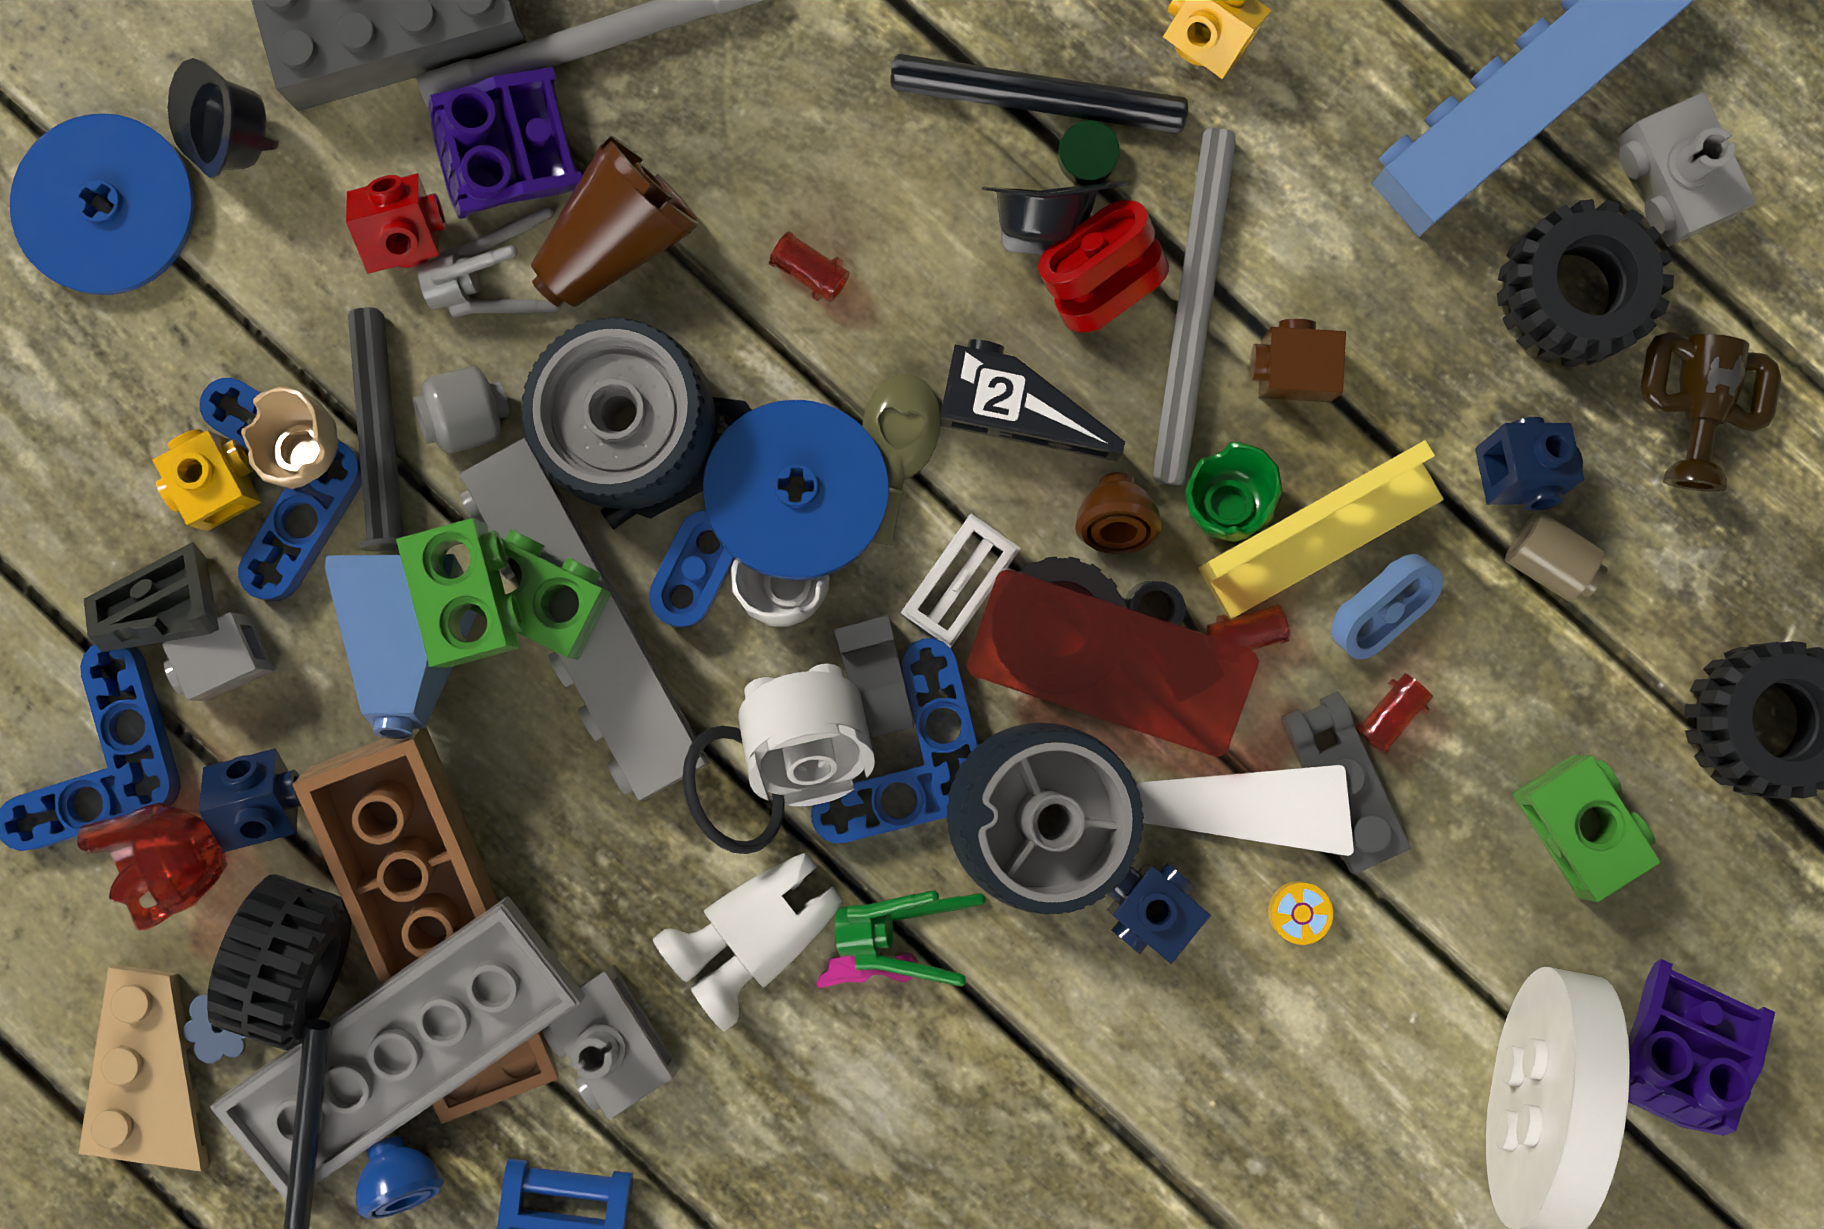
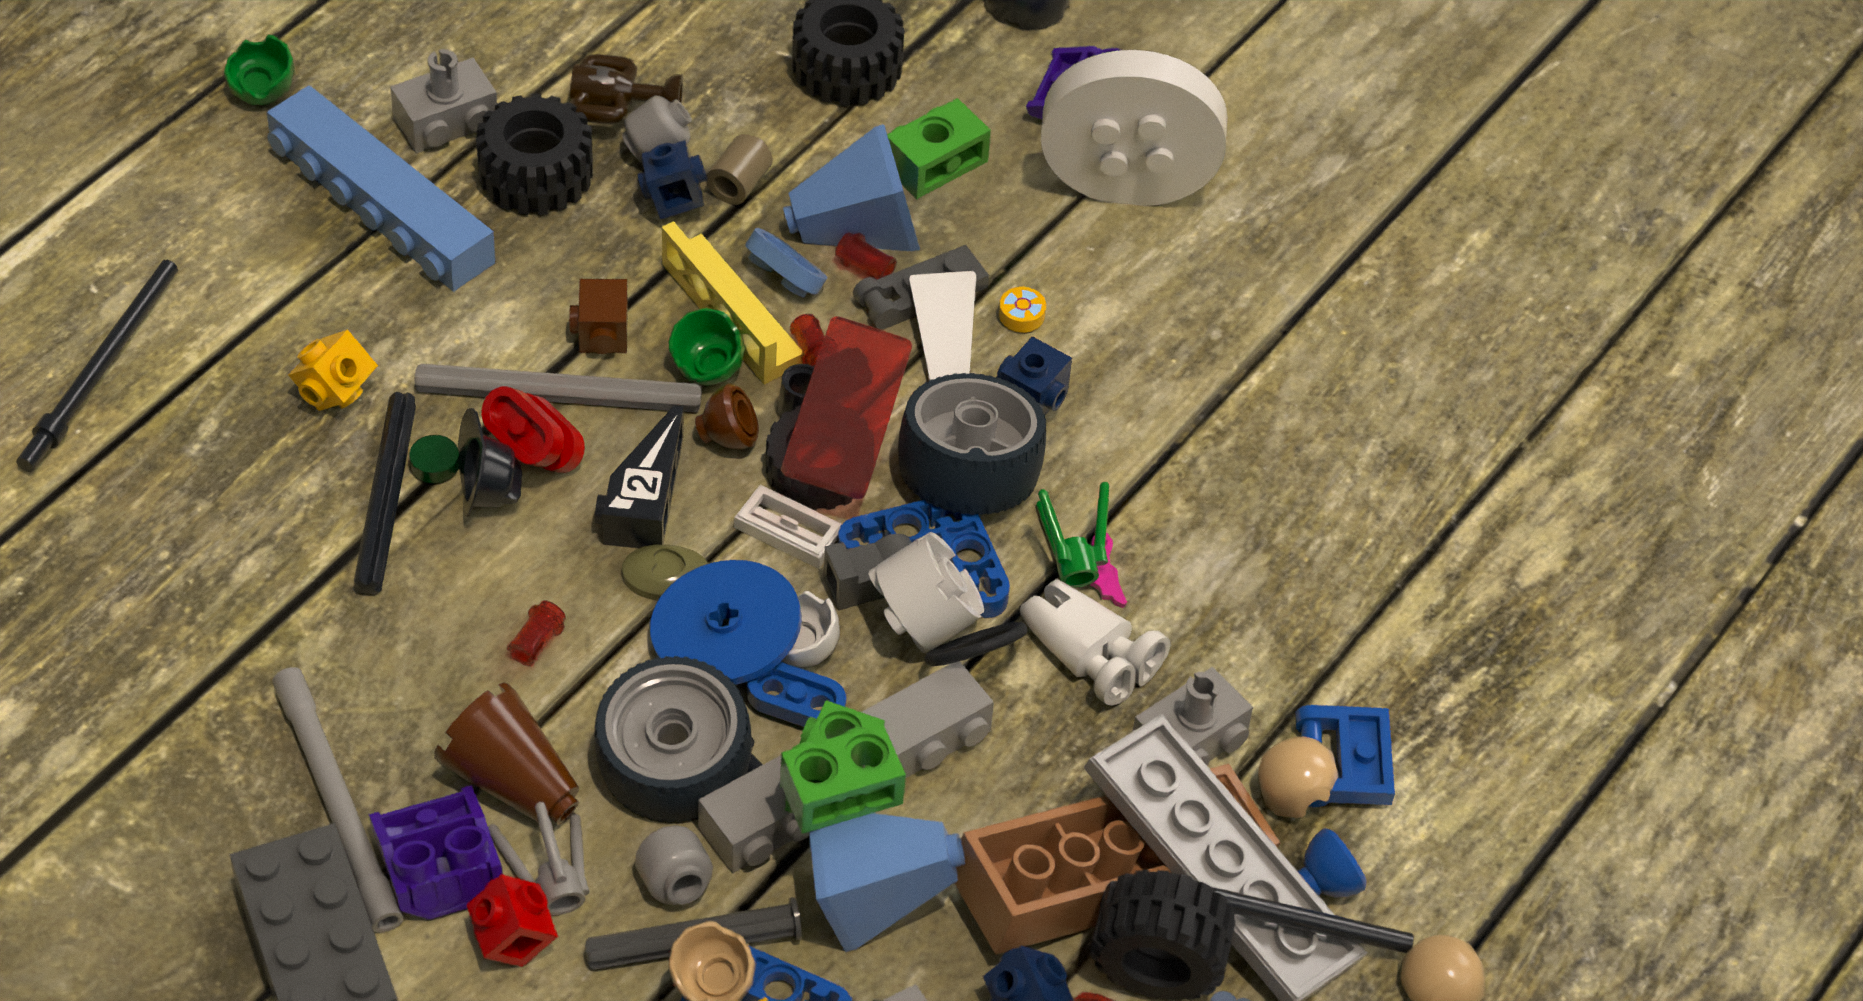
camera: 100 degrees left, 35 degrees down
none -> light grey head [622,96,692,162]
none -> medium blue slope [783,124,920,251]
none -> tan hair [1258,736,1338,818]

